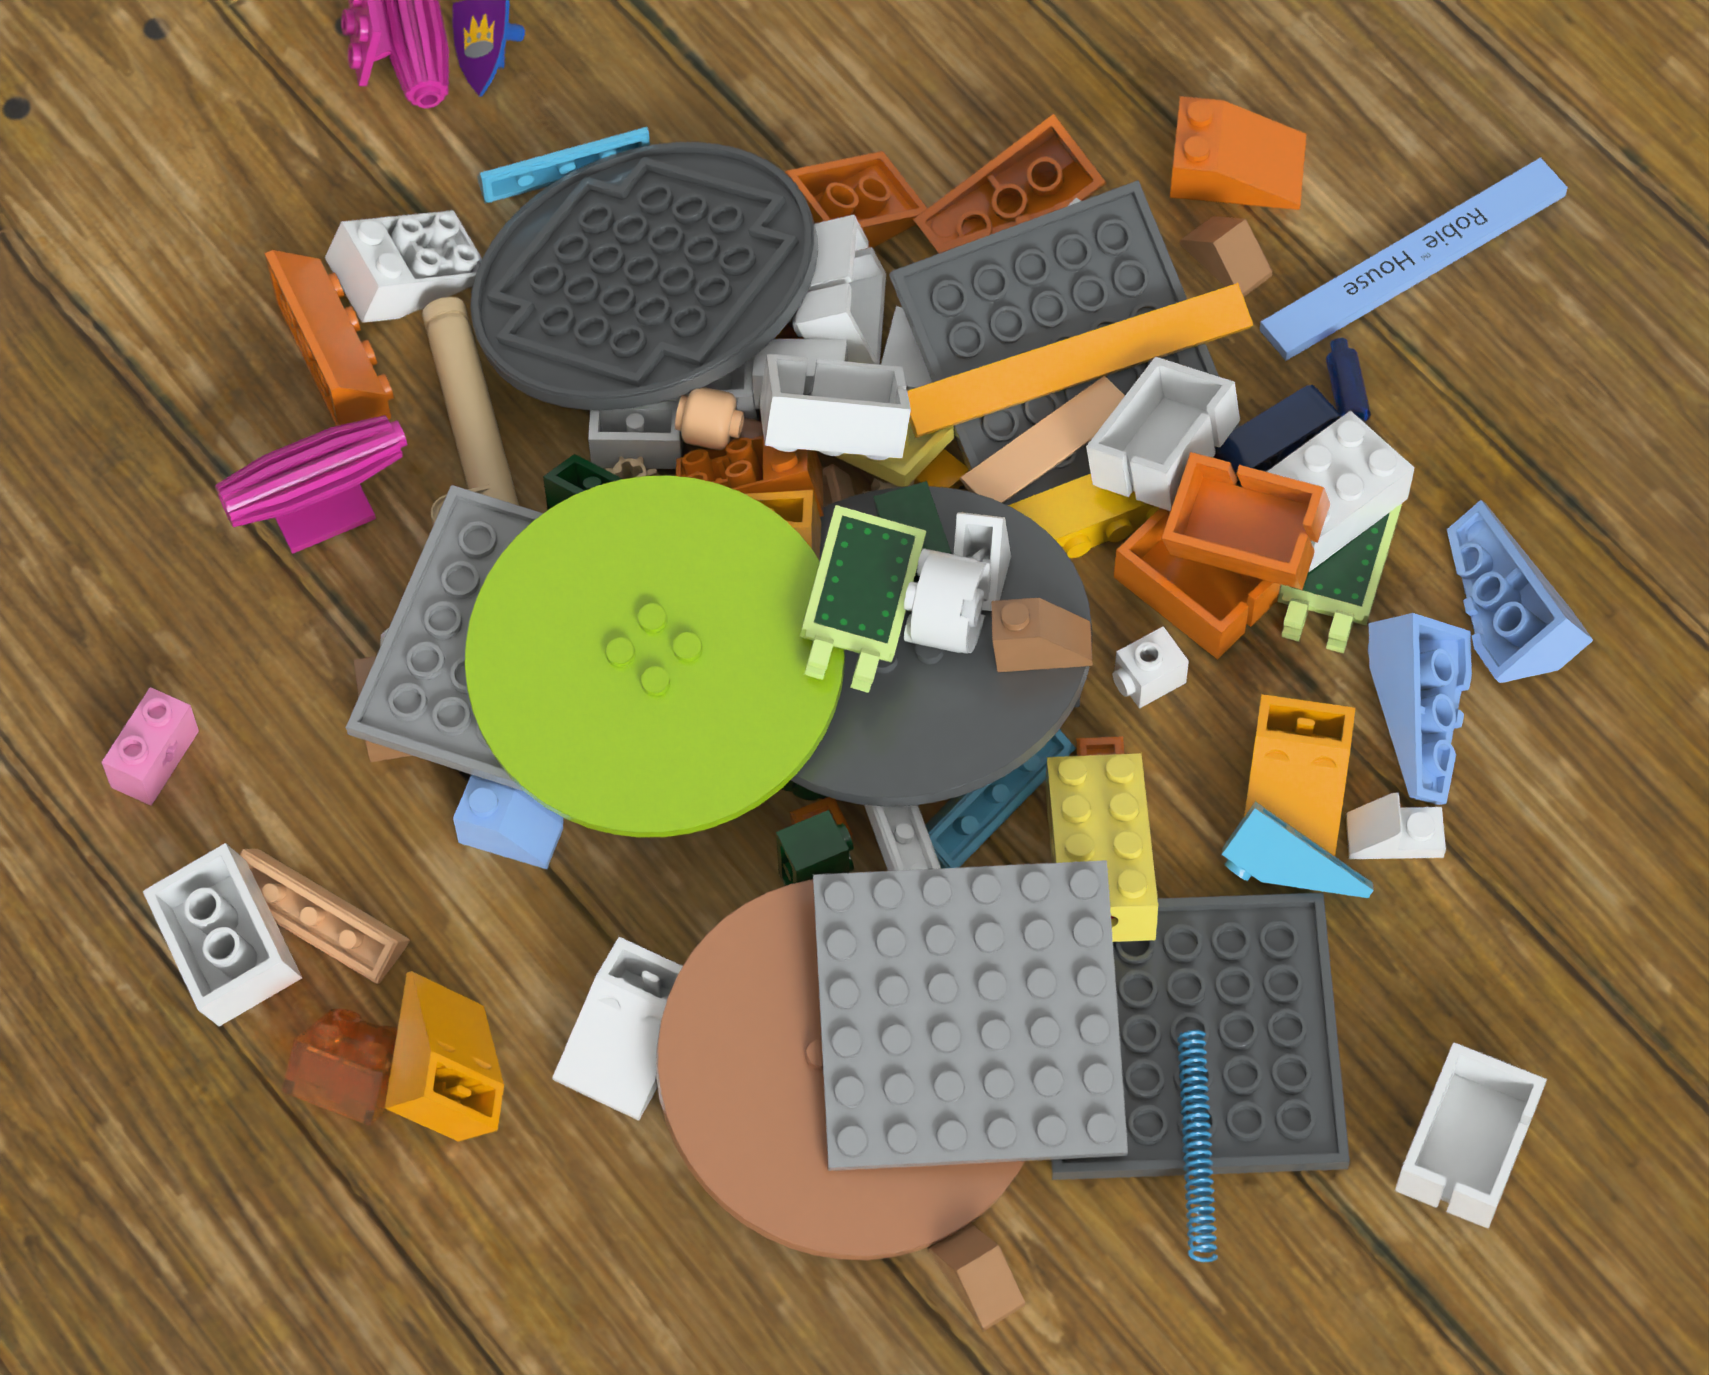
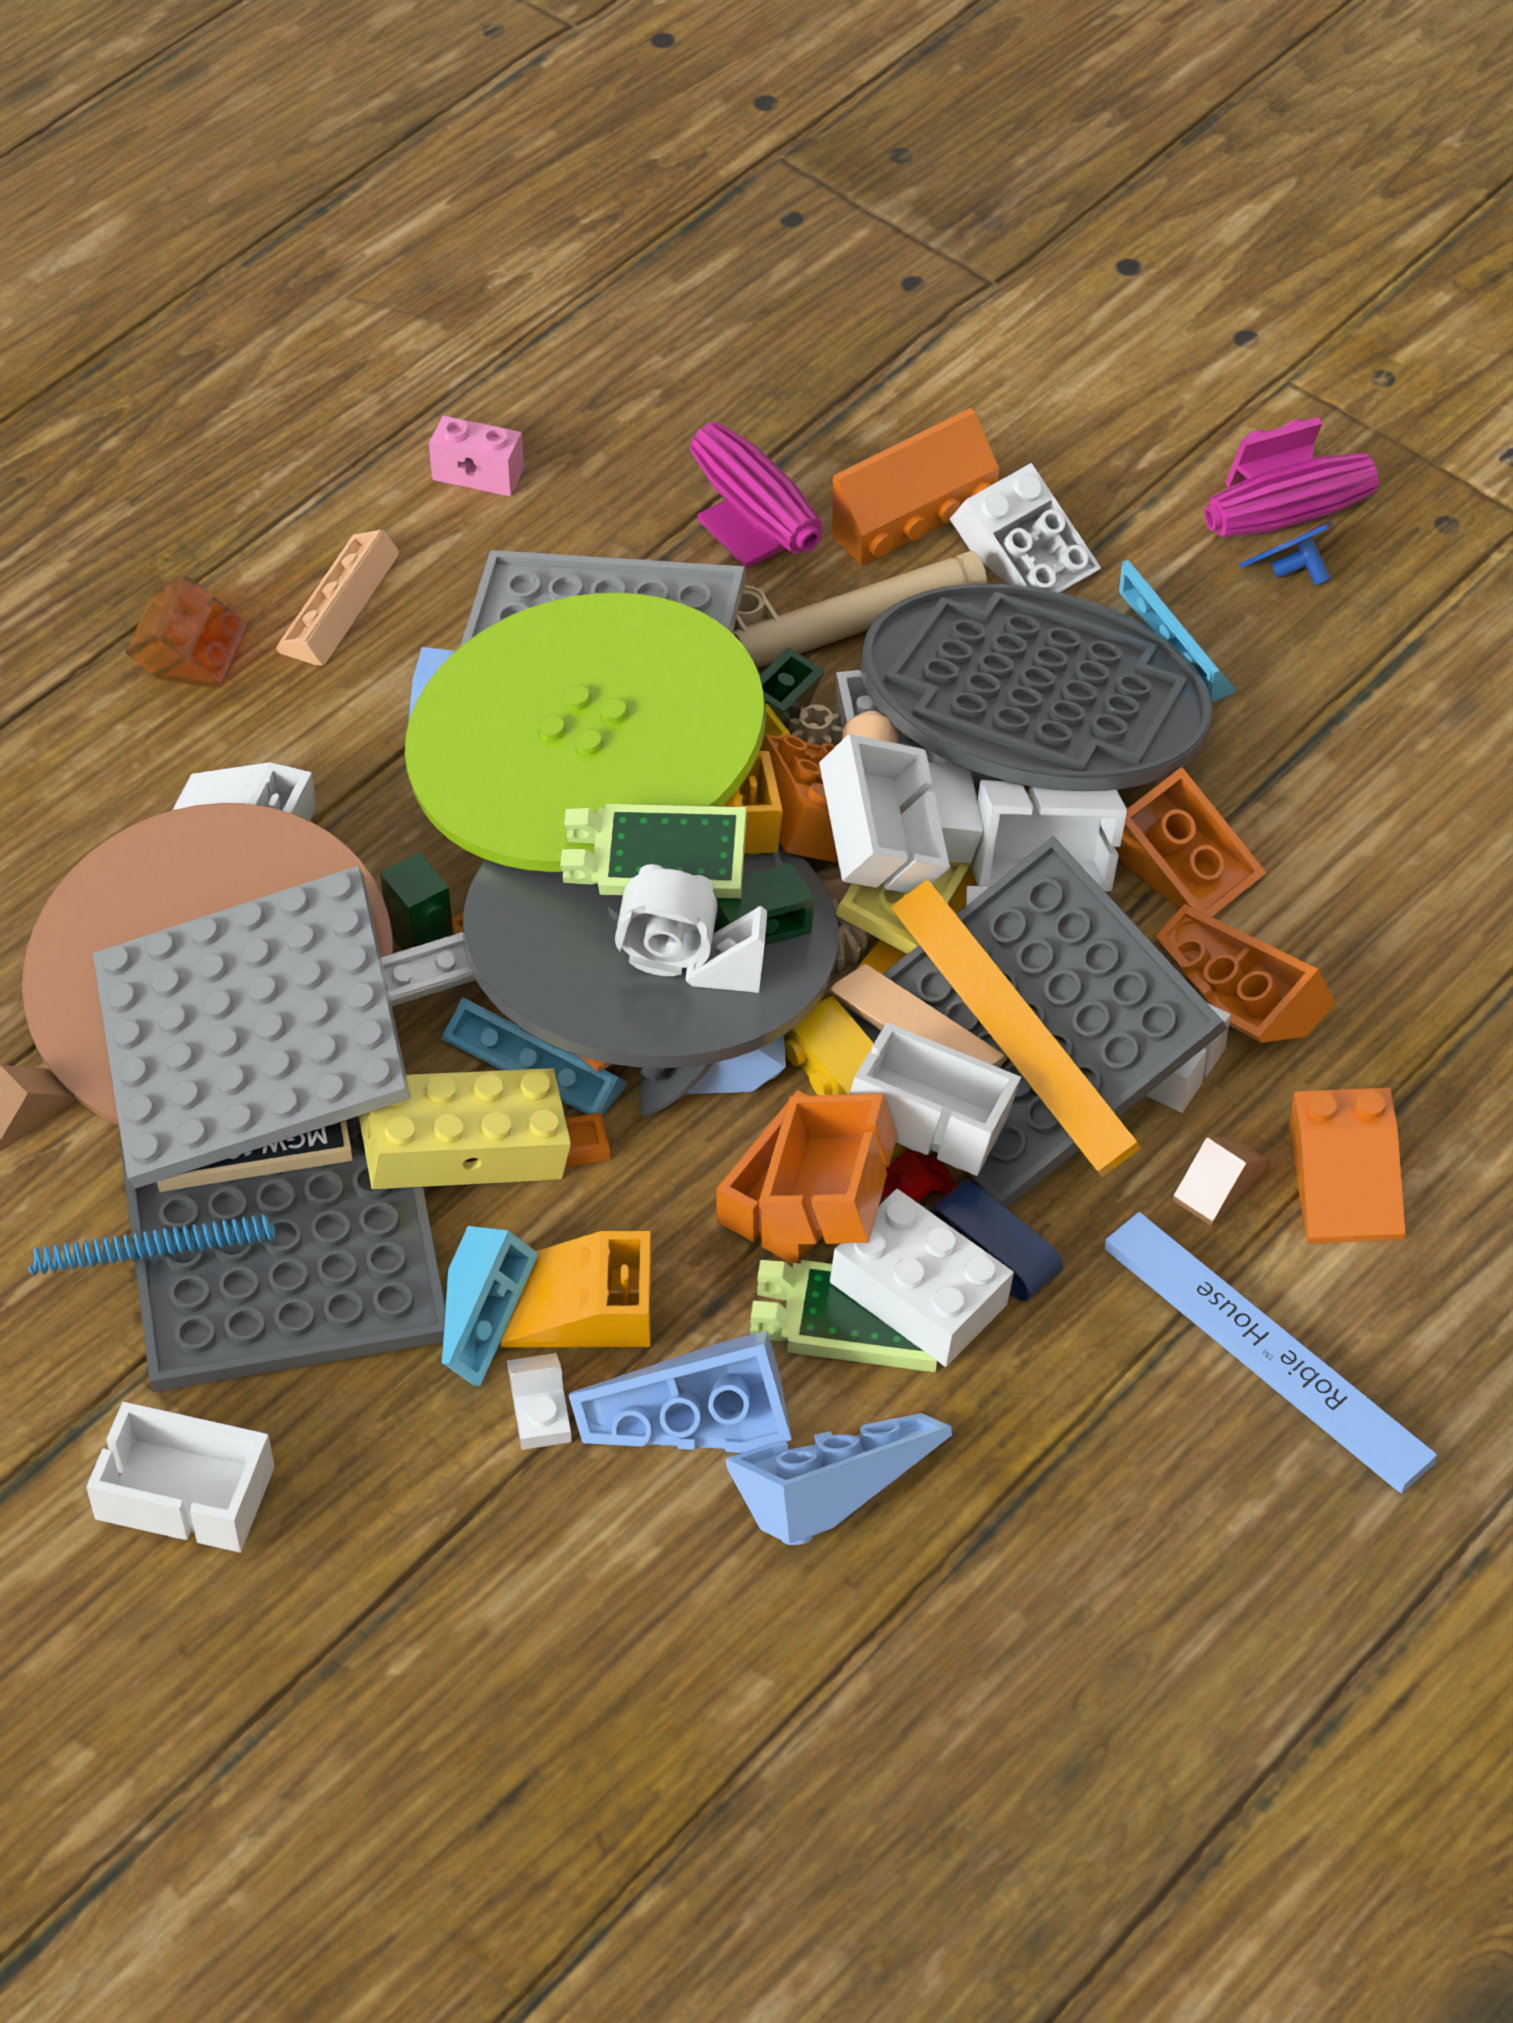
camera: 80 degrees right, 10 degrees down
white brick [143,843,302,1026] -> none
light orange slope [385,971,504,1142] -> none
medium nougat slope [991,598,1093,672] -> none
white brick [1112,626,1189,709] -> none
clear blue cylinder [1326,338,1371,422] -> none

